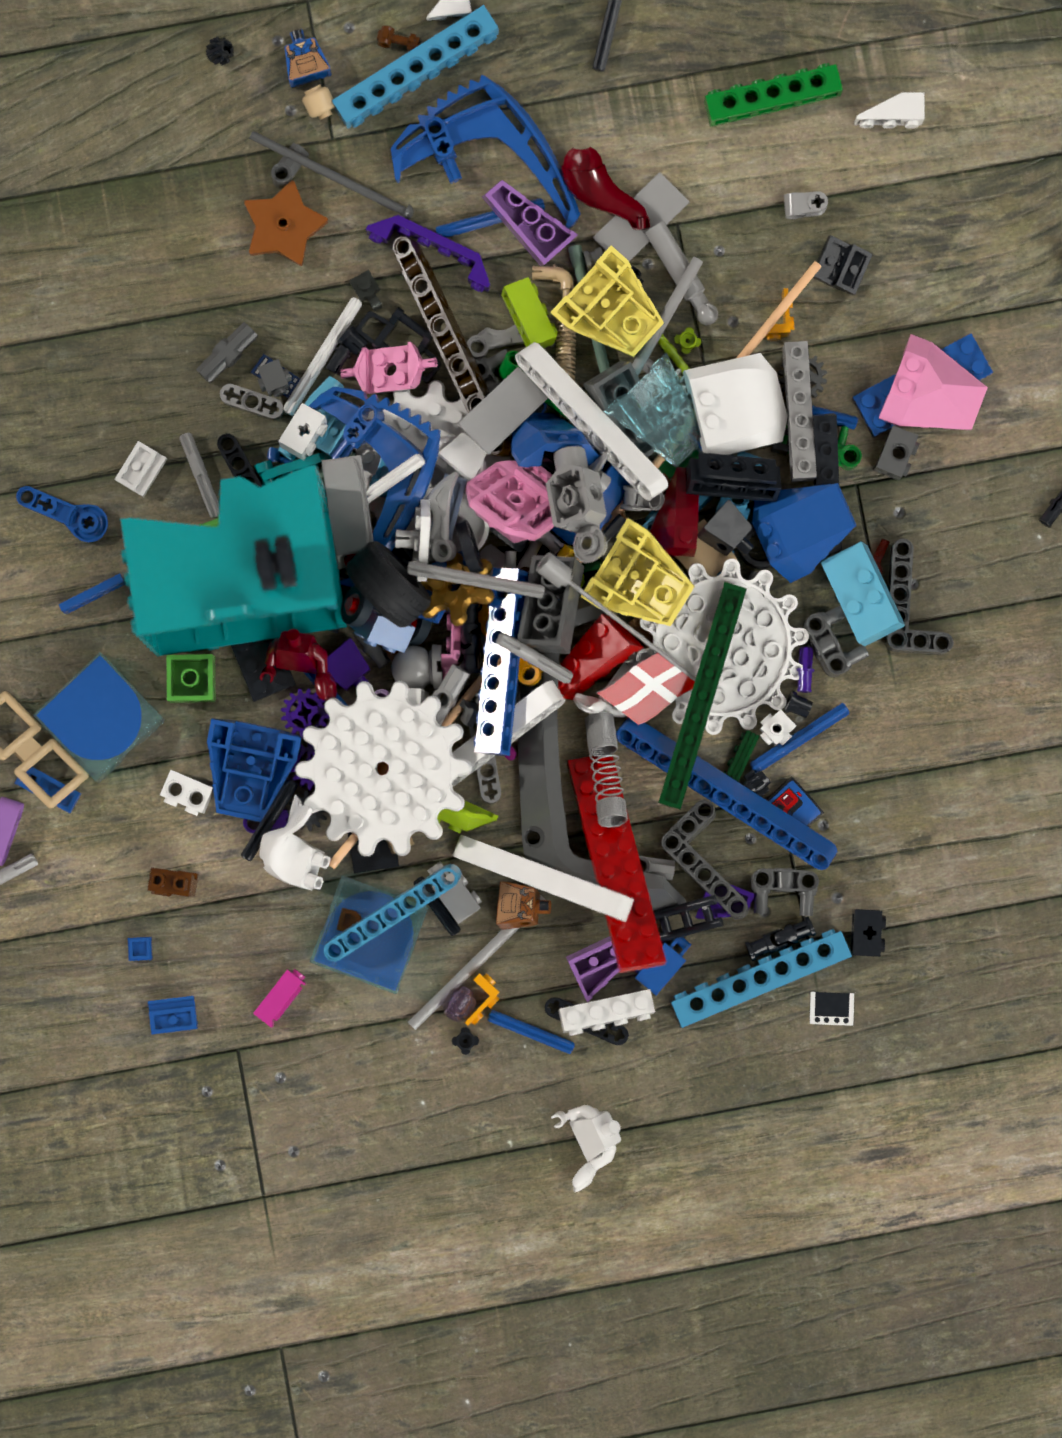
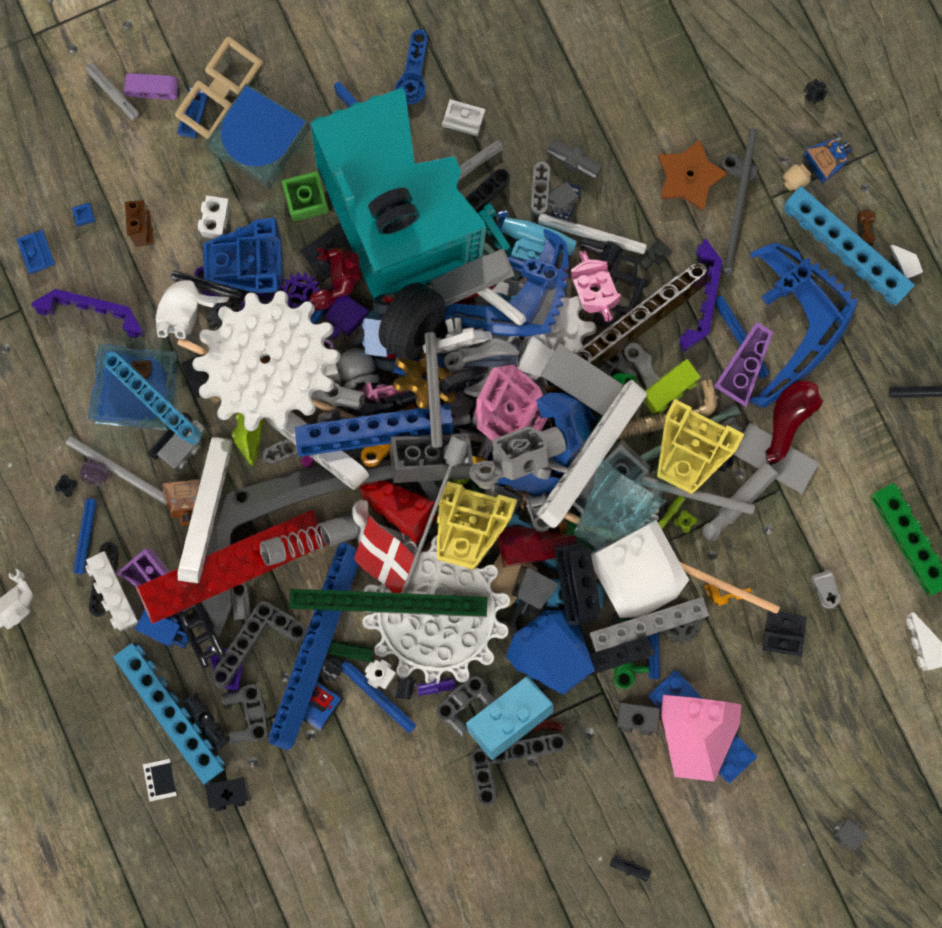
camera: 80 degrees right, 5 degrees down
dark pink window [253,969,307,1028] -> none
white brick [278,403,328,460] -> none
light orange bracket [465,973,500,1026] -> none
light grey axle [496,633,573,683] -> none
none -> dark purple slope [31,289,145,338]

